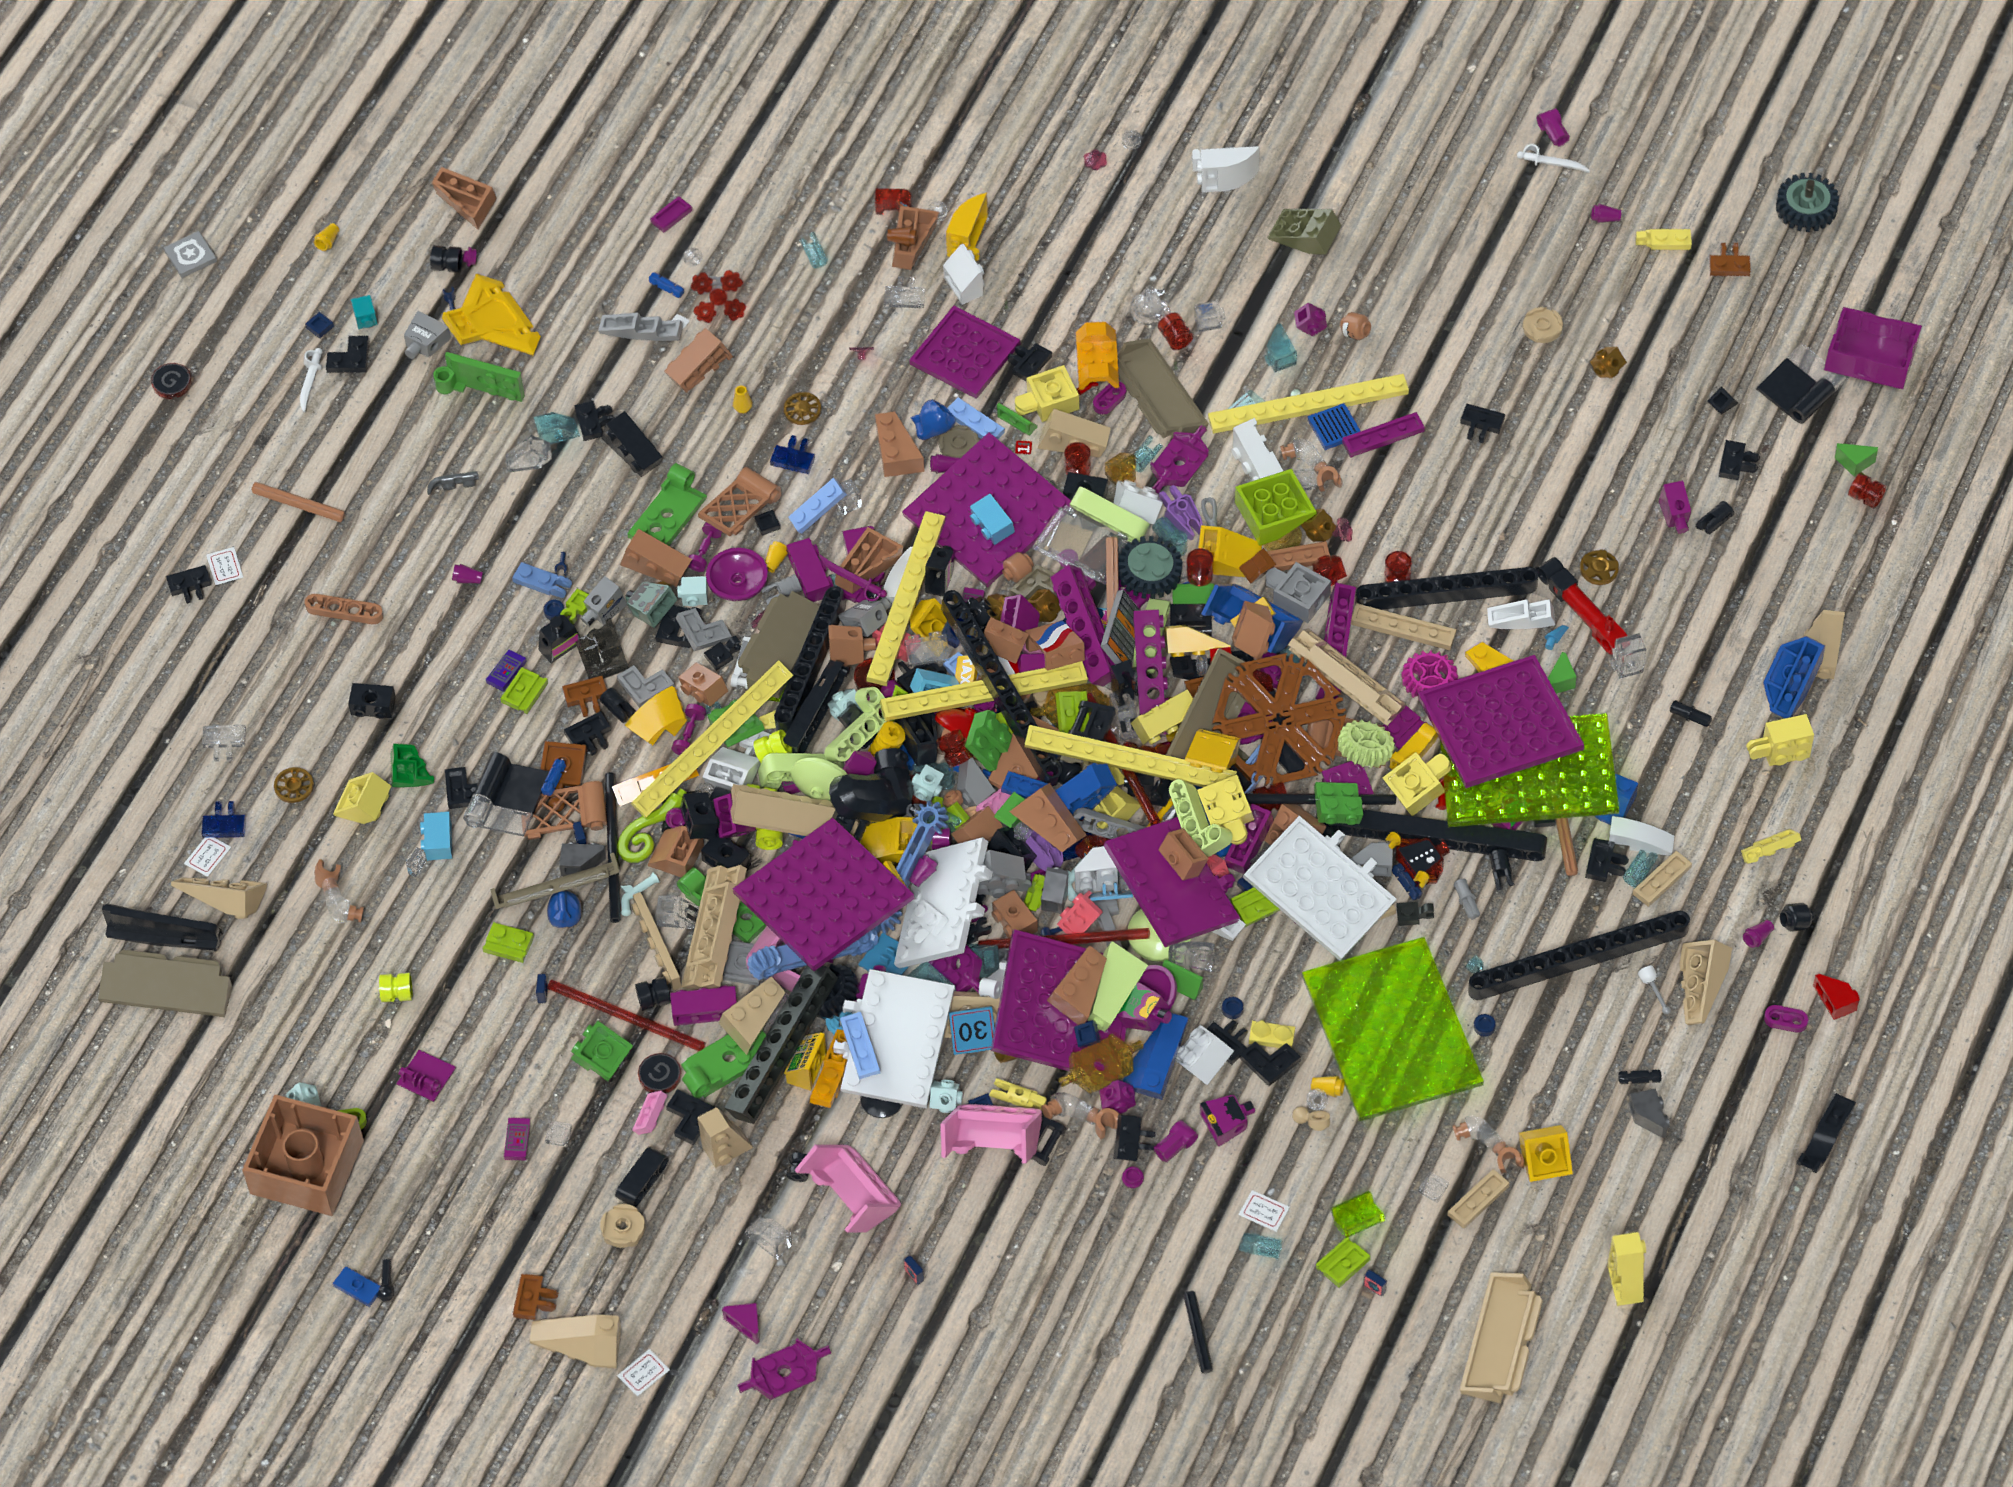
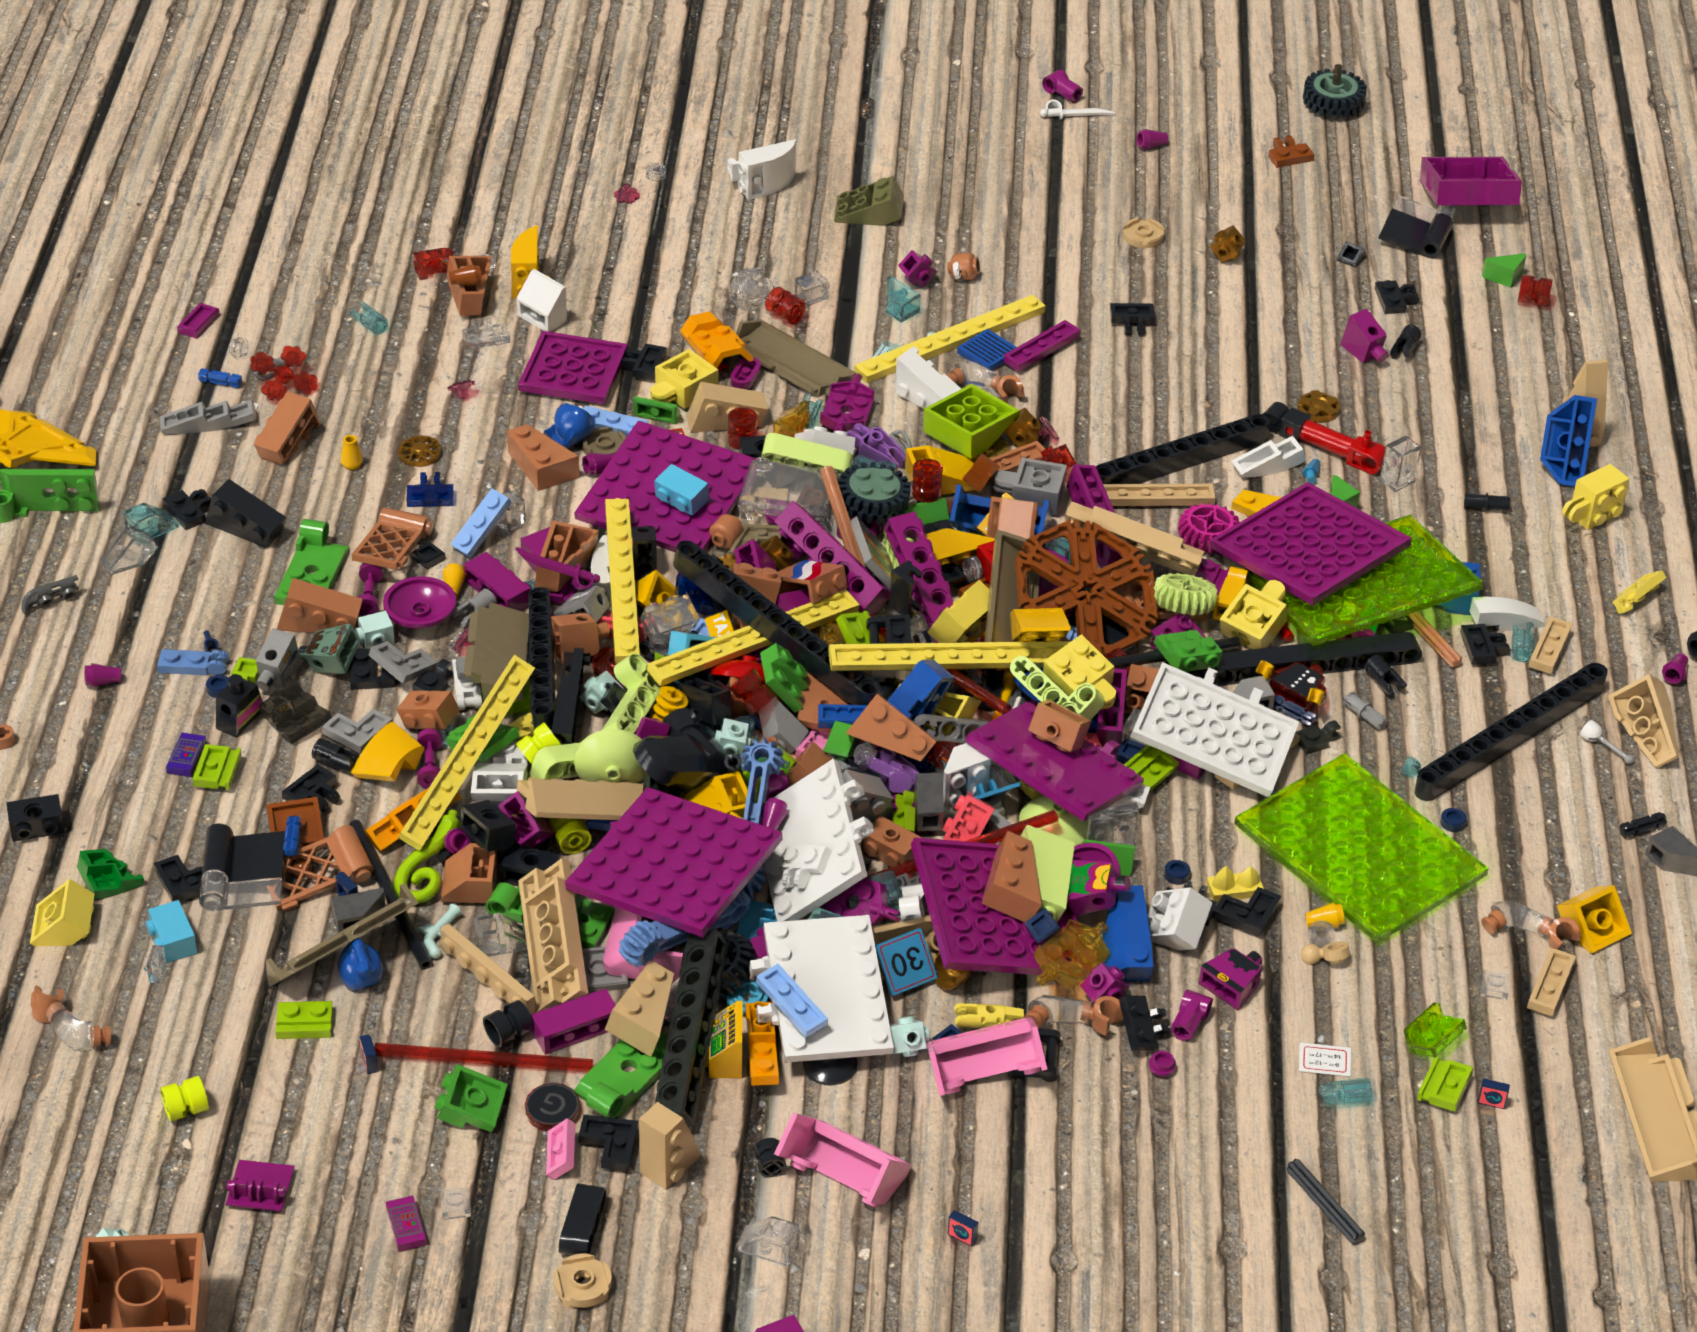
camera: 25 degrees left, 15 degrees down
dark orange hinge [562,676,607,718] -> none
clear red wheel [1384,551,1412,582] -> none
light yellow hinge [1635,229,1691,250] -> none
none -> clear tile [648,633,670,656]

